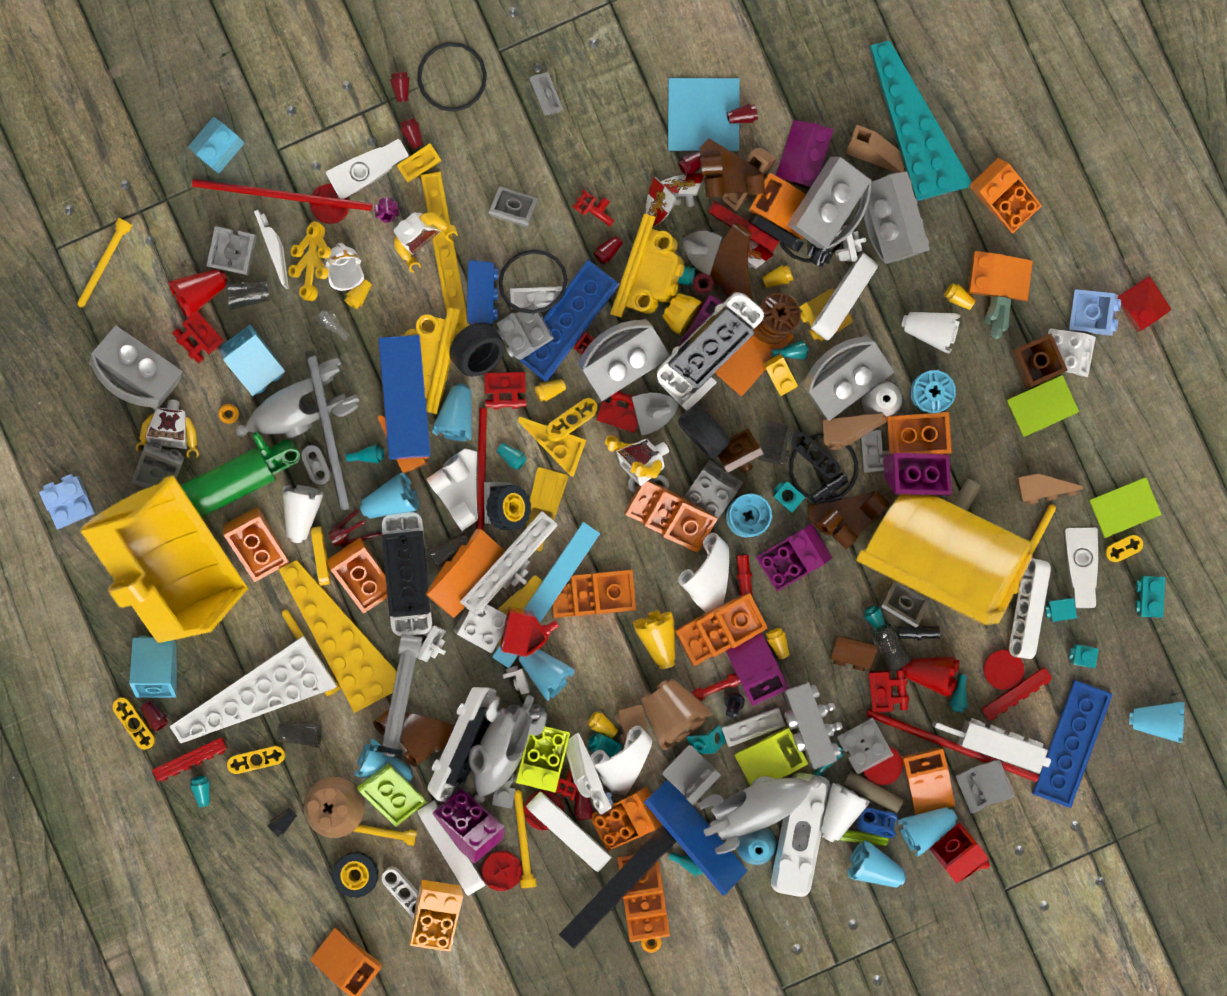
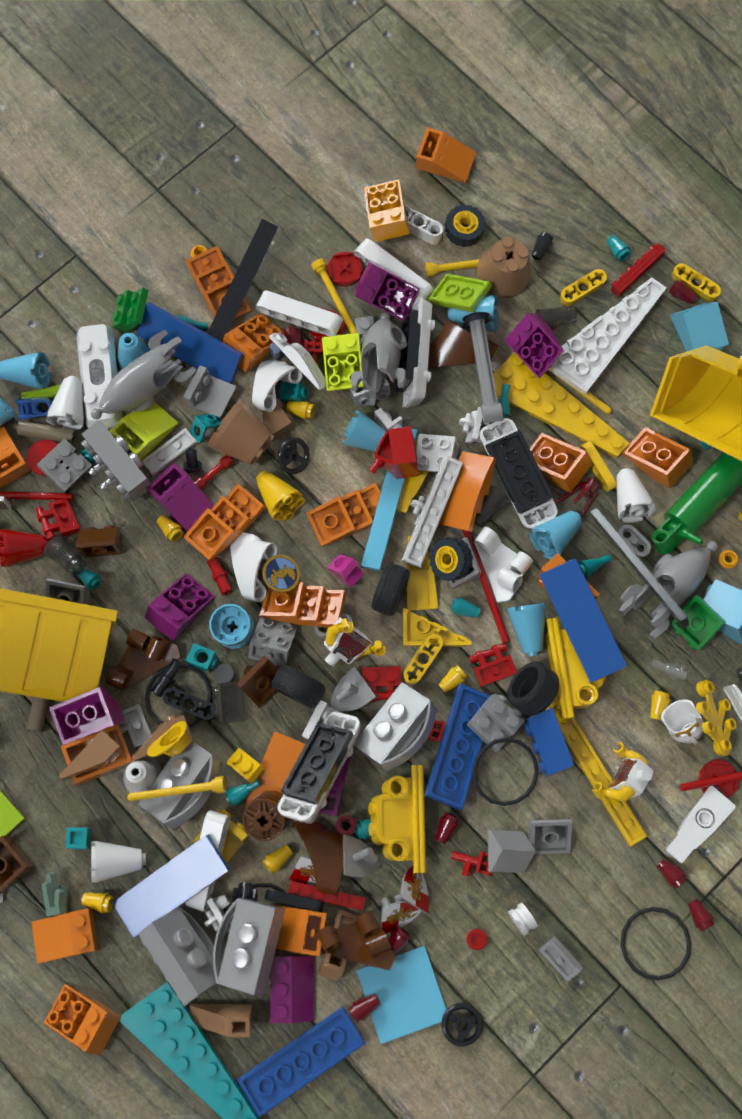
camera: 165 degrees right, 15 degrees down
magenta gear [374,197,399,223] -> none
yellow plate [396,144,442,183] -> none
white tile [510,286,567,309] -> none
yellow piece [662,293,703,336] -> none
black pin [899,625,940,641] -> none
medium azure wheel [910,370,956,414] -> none
none -> medium nougat slope [58,730,120,782]
none -> teal brick [65,827,92,850]
none -> green plate [112,287,149,333]
none -> tile [112,834,231,938]
none -> yellow piece [127,776,226,801]
none -> yellow piece [147,721,192,757]
none -> dark grey tile [214,664,234,684]
none -> blue tile [237,1006,366,1118]
none -> shield [262,555,300,593]
none -> black piece [277,437,310,474]
none -> dark pink brick [326,554,365,587]
none -> black tyre [371,563,411,616]
none -> black piece [441,1003,482,1047]
none -> red tile [466,929,487,950]
none -> light grey slope [488,830,536,873]
none -> teal cone [498,384,511,419]
none -> magenta slope [505,313,564,379]
none -> white wheel [508,902,538,936]
none -> green plate [670,595,727,651]

